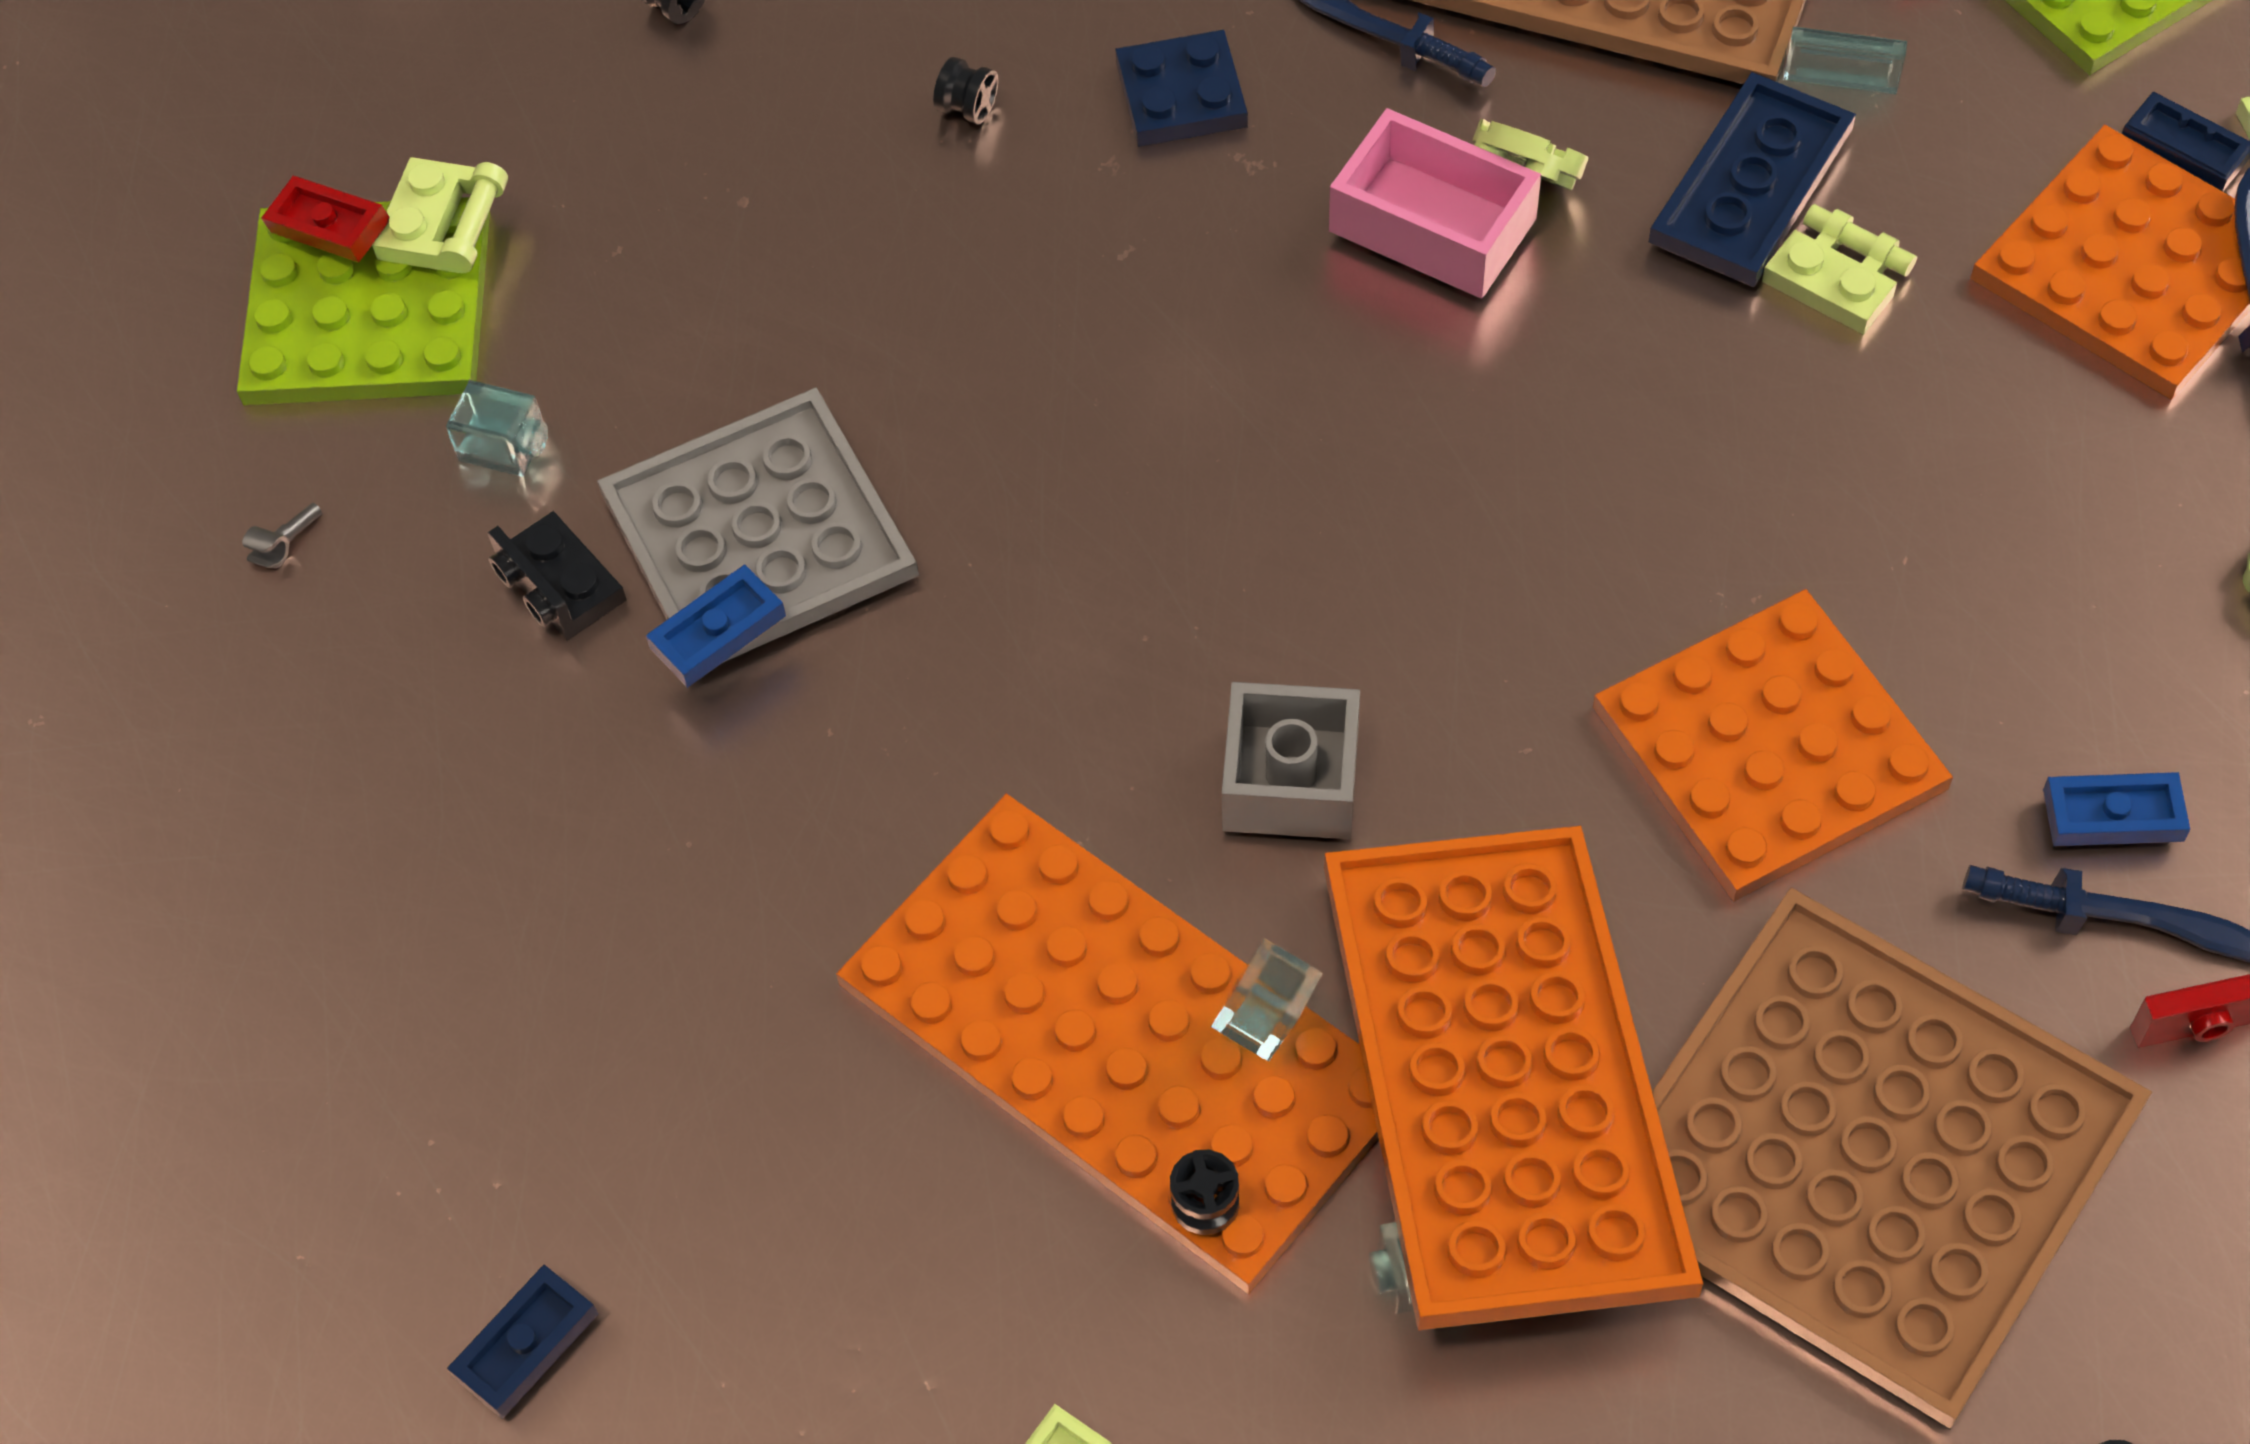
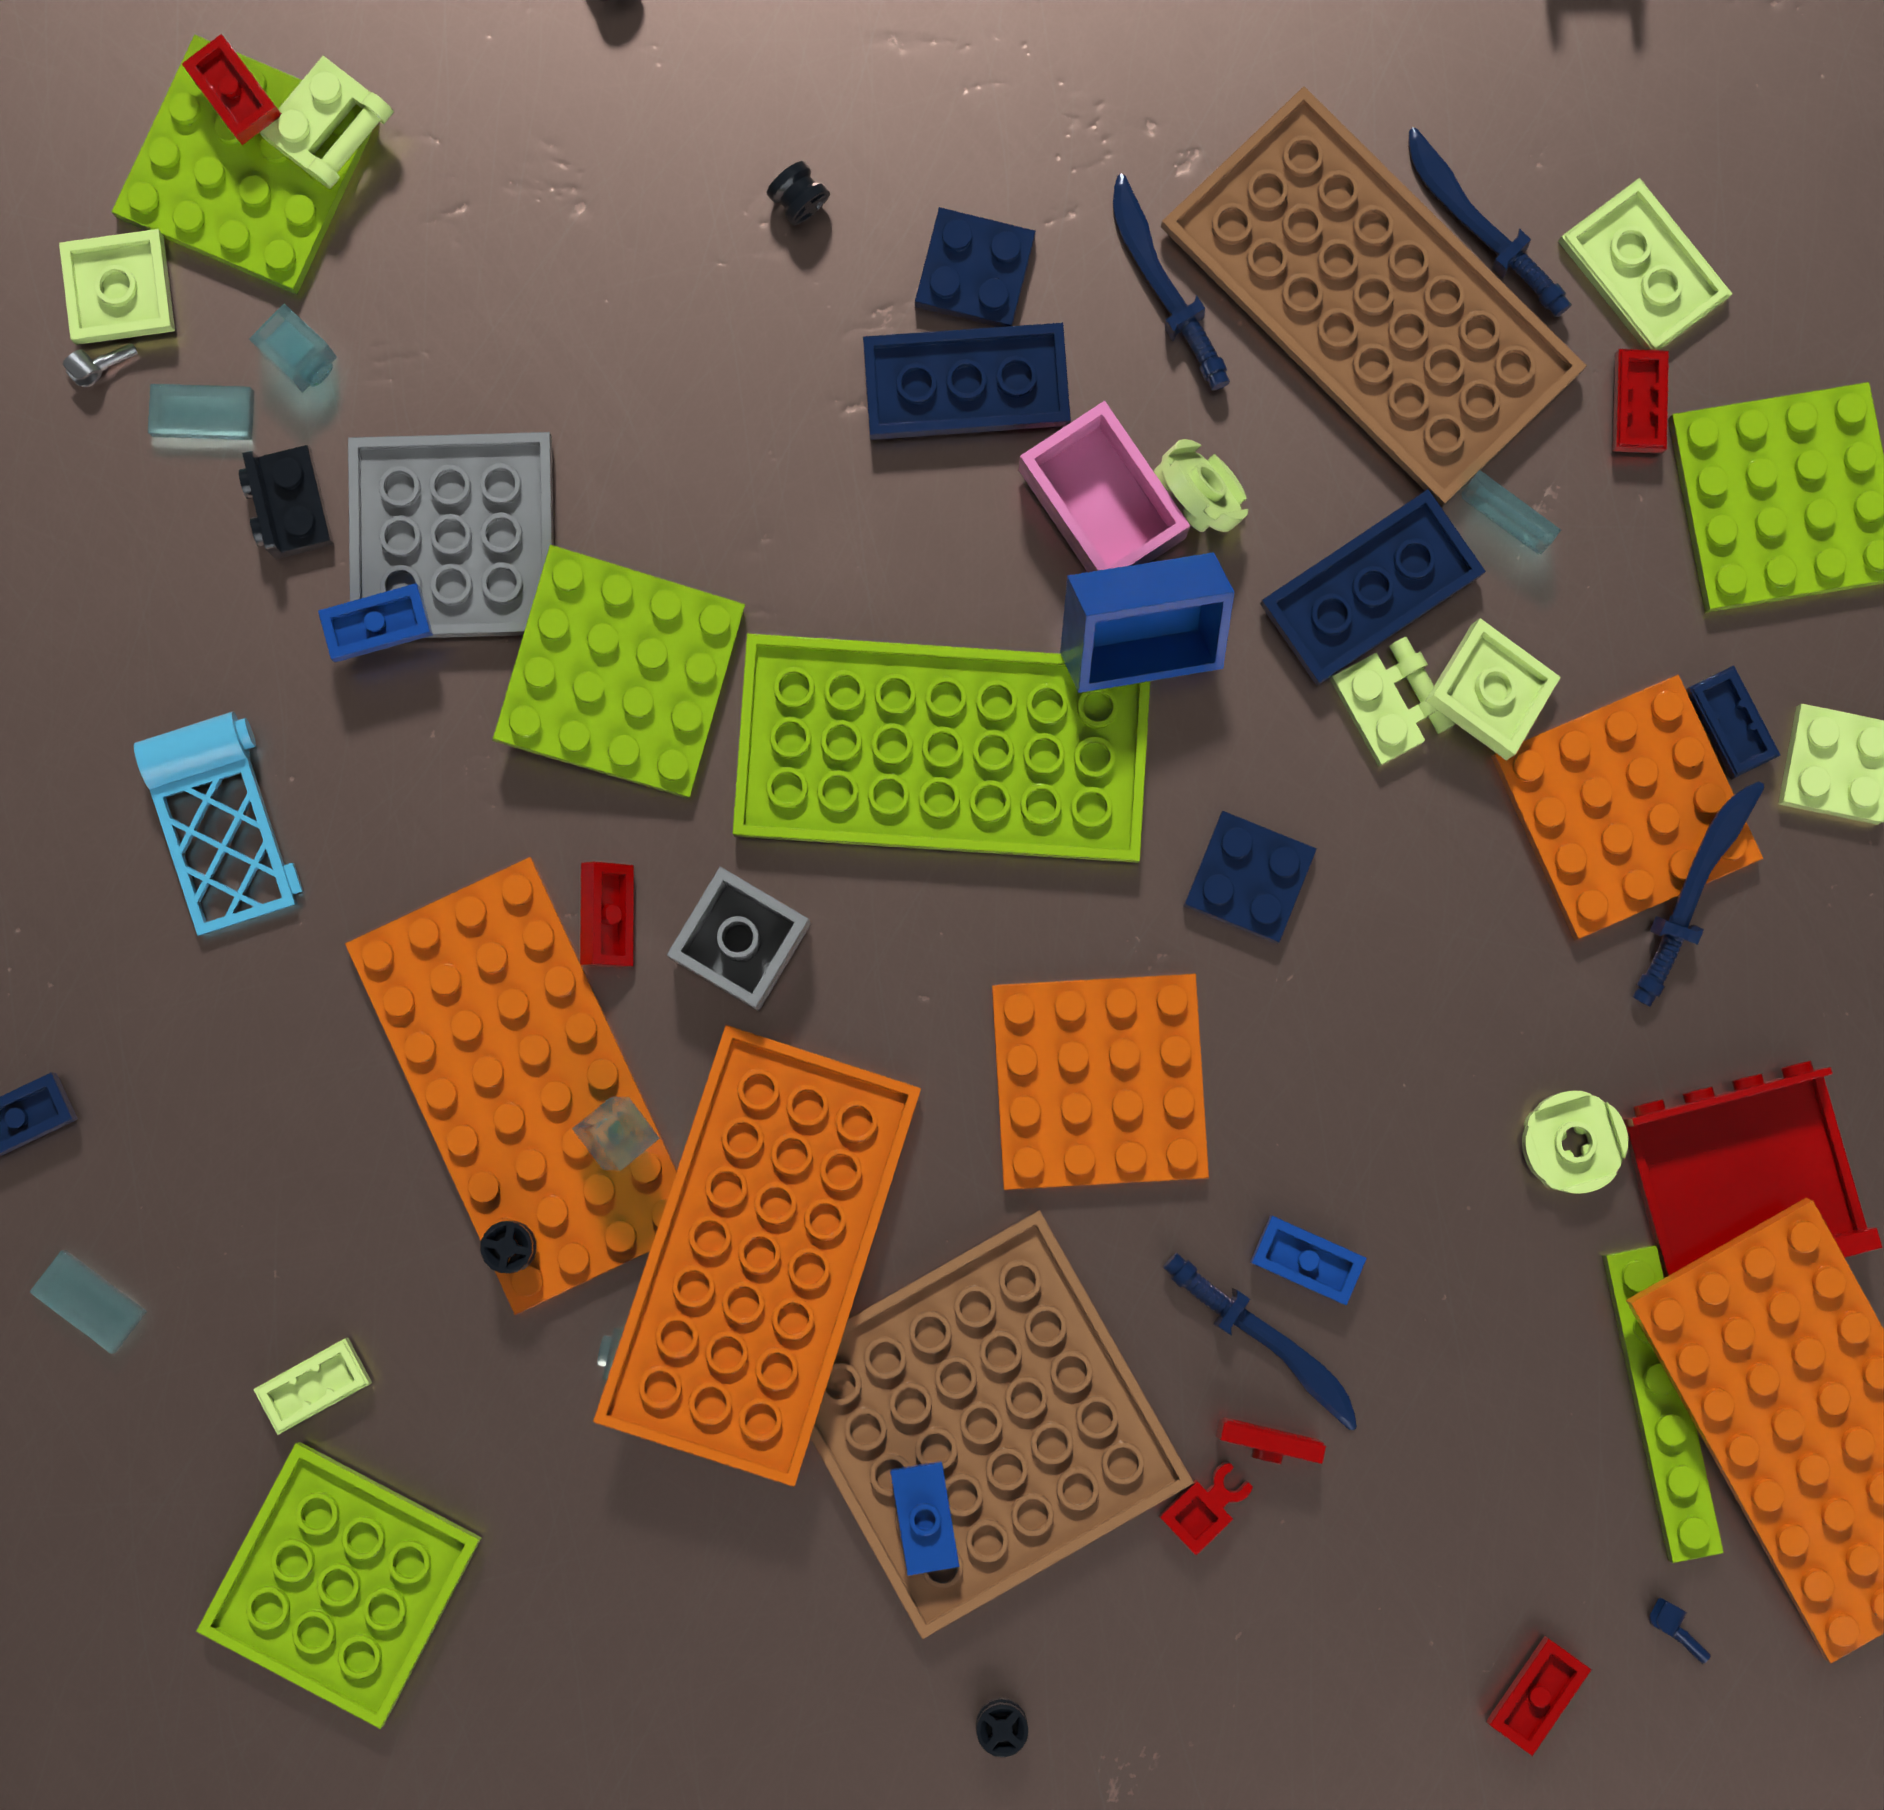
camera: 20 degrees right, 25 degrees up
none -> yellowish green plate [59,229,175,345]
none -> medium azure piece [134,711,304,936]
none -> clear light blue tile [148,384,254,440]
none -> lime plate [492,544,745,799]
none -> red plate [580,861,634,968]
none -> lime plate [733,633,1150,863]
none -> dark blue plate [863,323,1071,440]
none -> blue plate [890,1461,960,1576]
none -> blue piece [1060,552,1235,693]
none -> red plate [1158,1461,1253,1555]
none -> dark blue plate [1183,810,1317,944]
none -> yellowish green plate [1425,618,1561,760]

